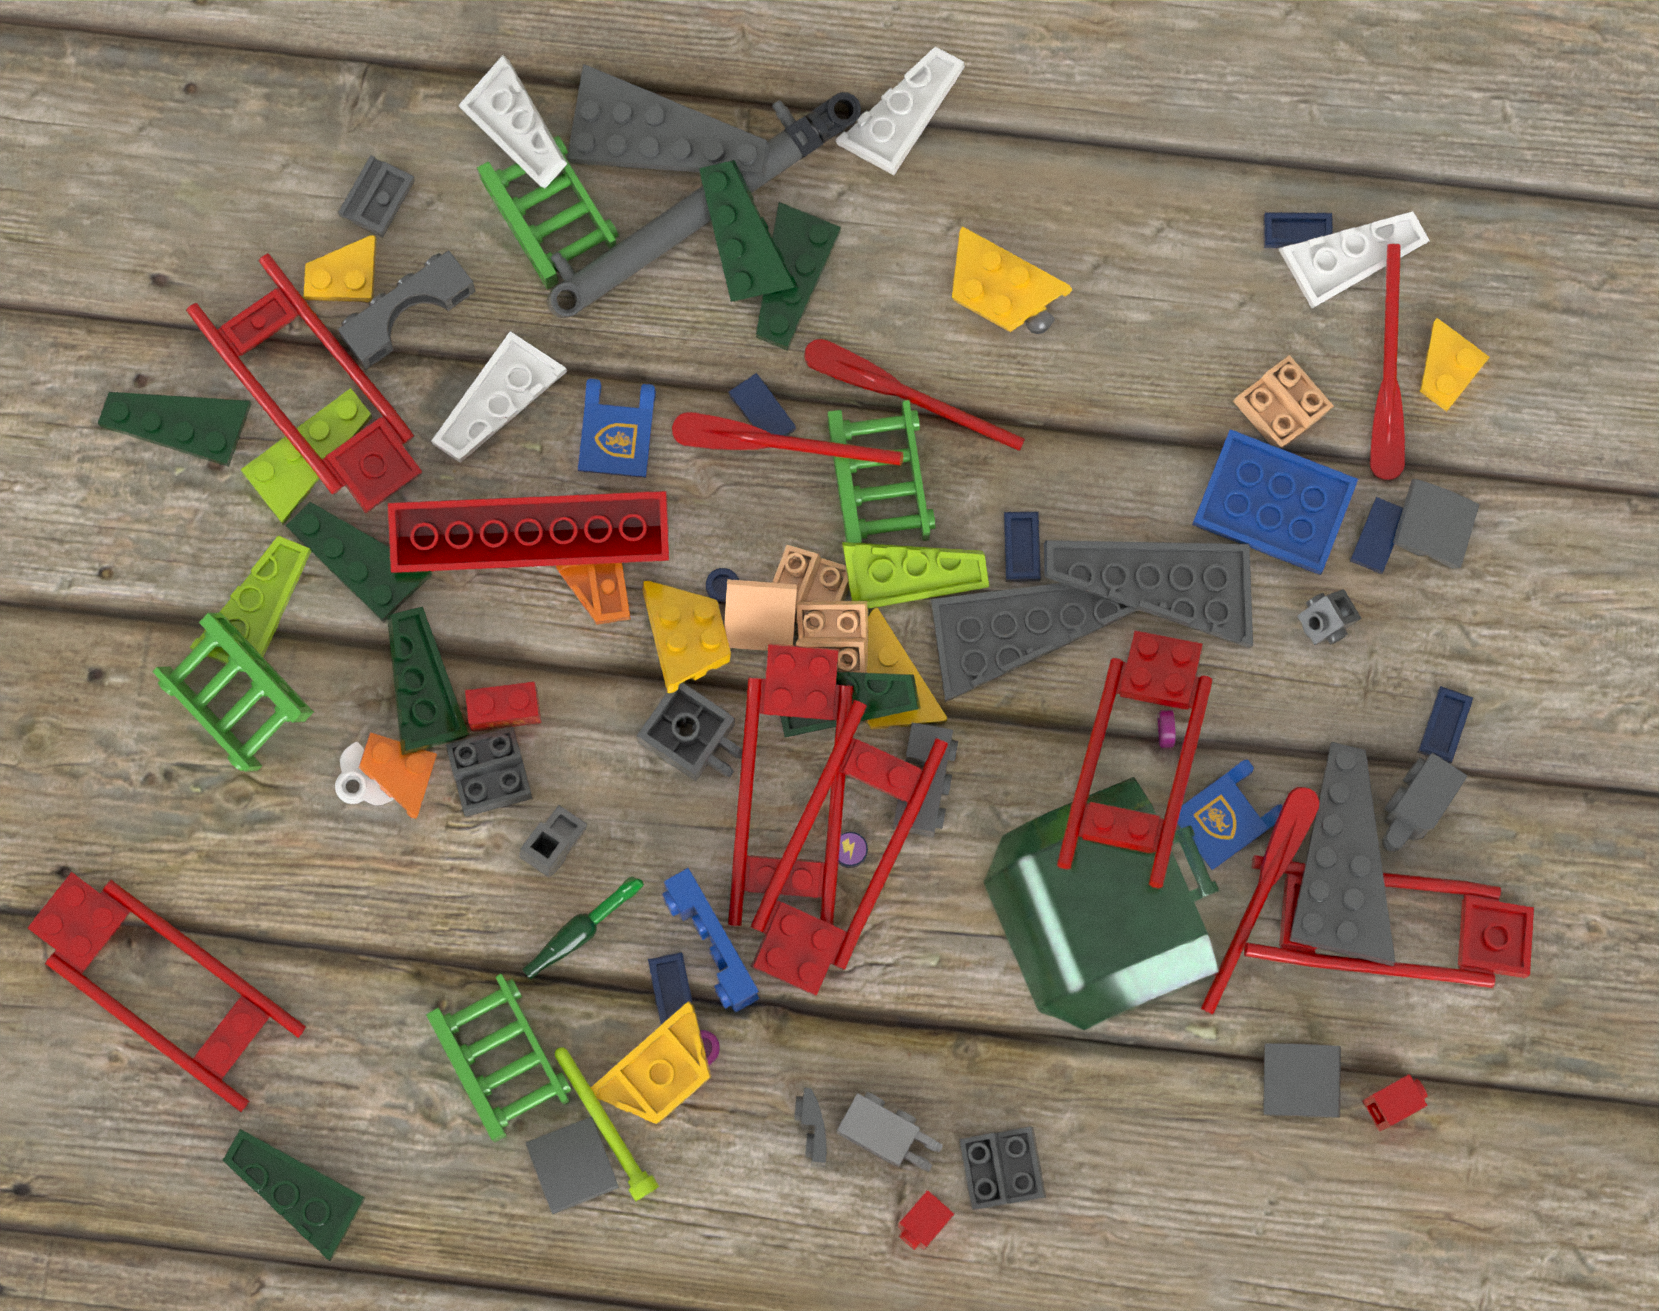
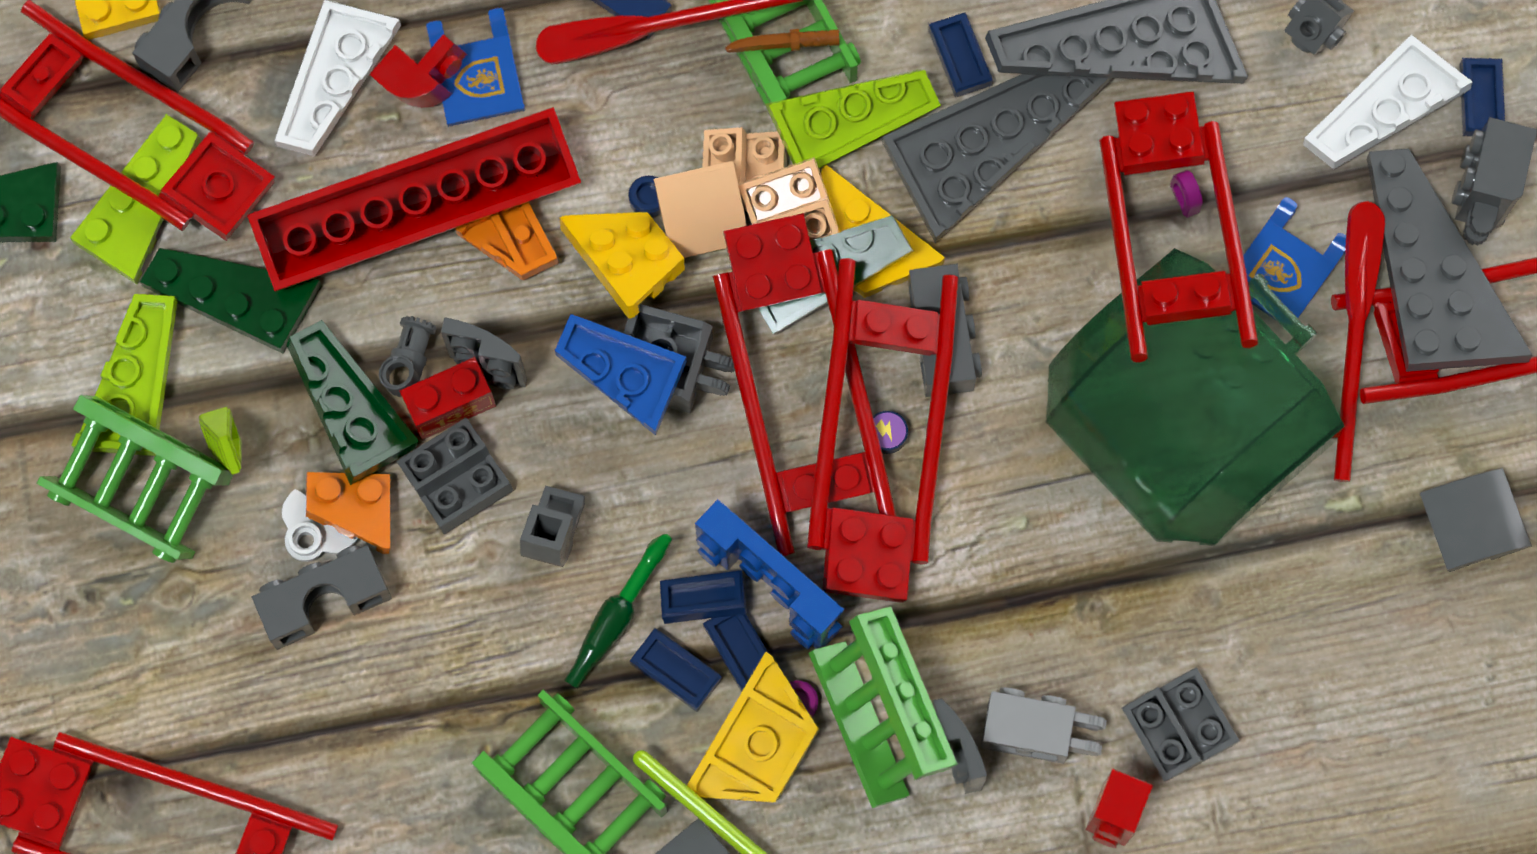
camera: 15 degrees left, 5 degrees down
none -> lime slope [199,407,241,475]
none -> dark grey arch [251,545,392,650]
none -> red brick [369,34,467,108]
none -> dark grey connector [379,316,437,397]
none -> dark grey slope [441,317,527,390]
none -> blue wing [555,314,687,436]
none -> dark blue tile [630,628,722,712]
none -> dark blue tile [660,570,747,624]
none -> dark orange piece [725,29,840,53]
none -> bright green fence [809,607,957,808]
none -> white wing [1304,35,1472,169]

